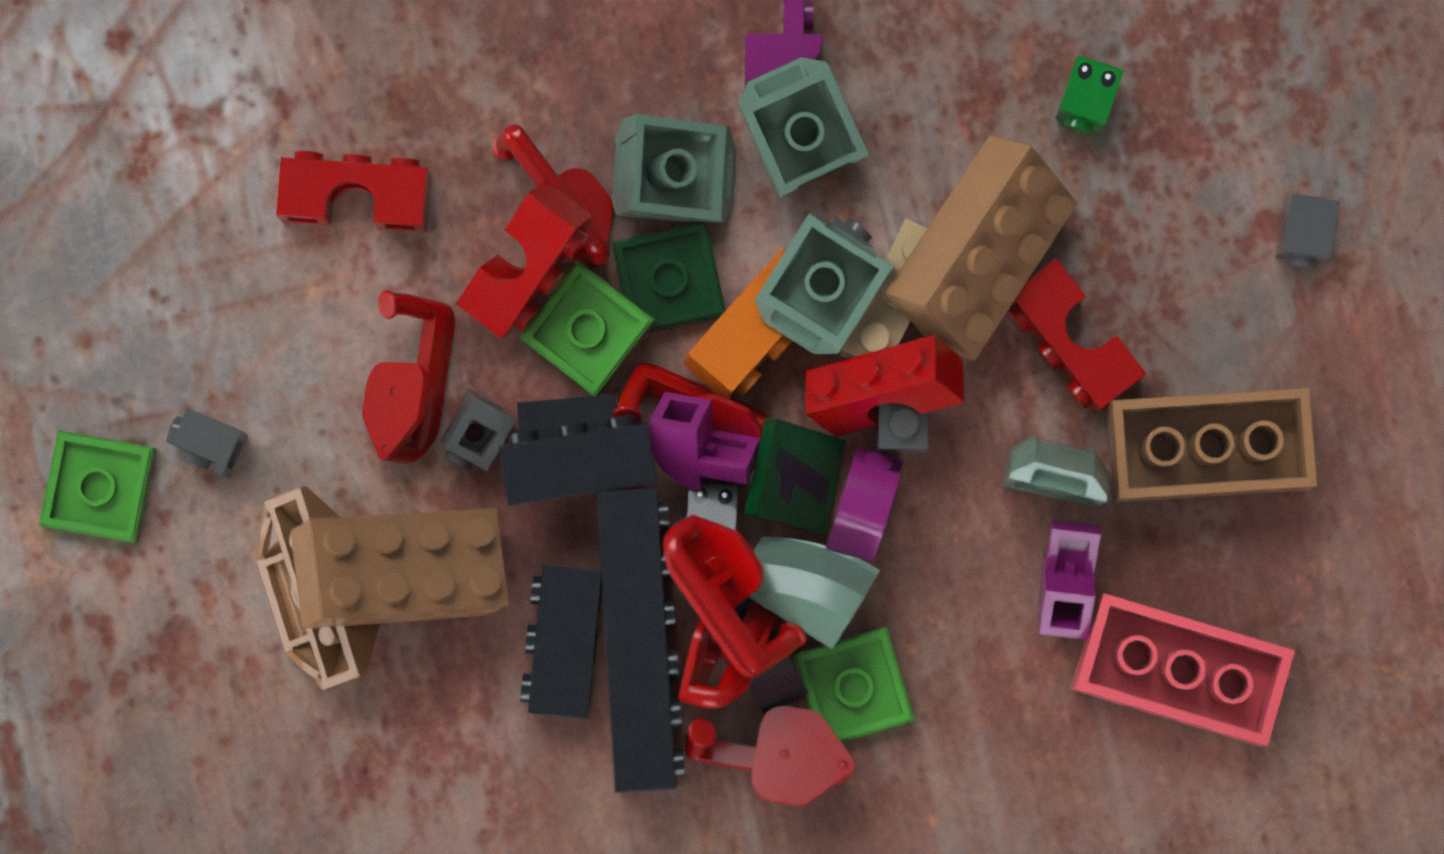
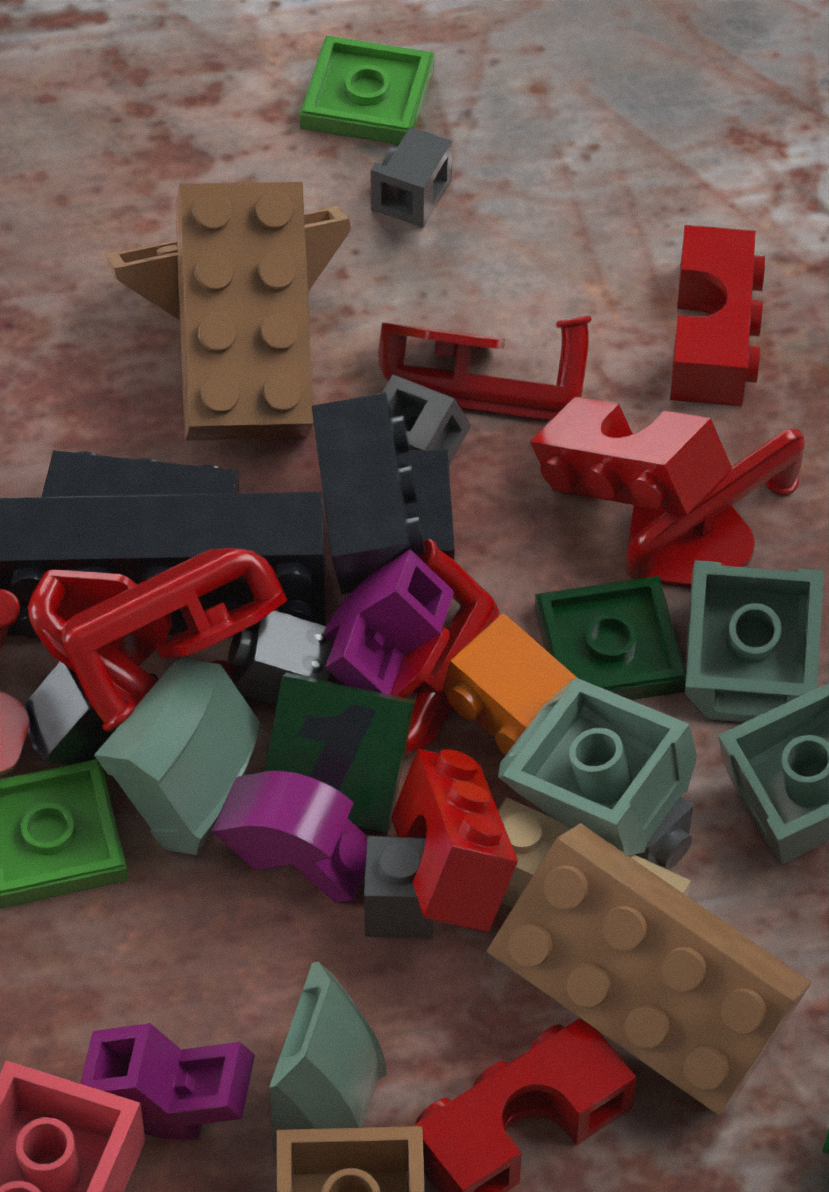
camera: 90 degrees right, 30 degrees down
bright green tile [520,261,657,396] -> none

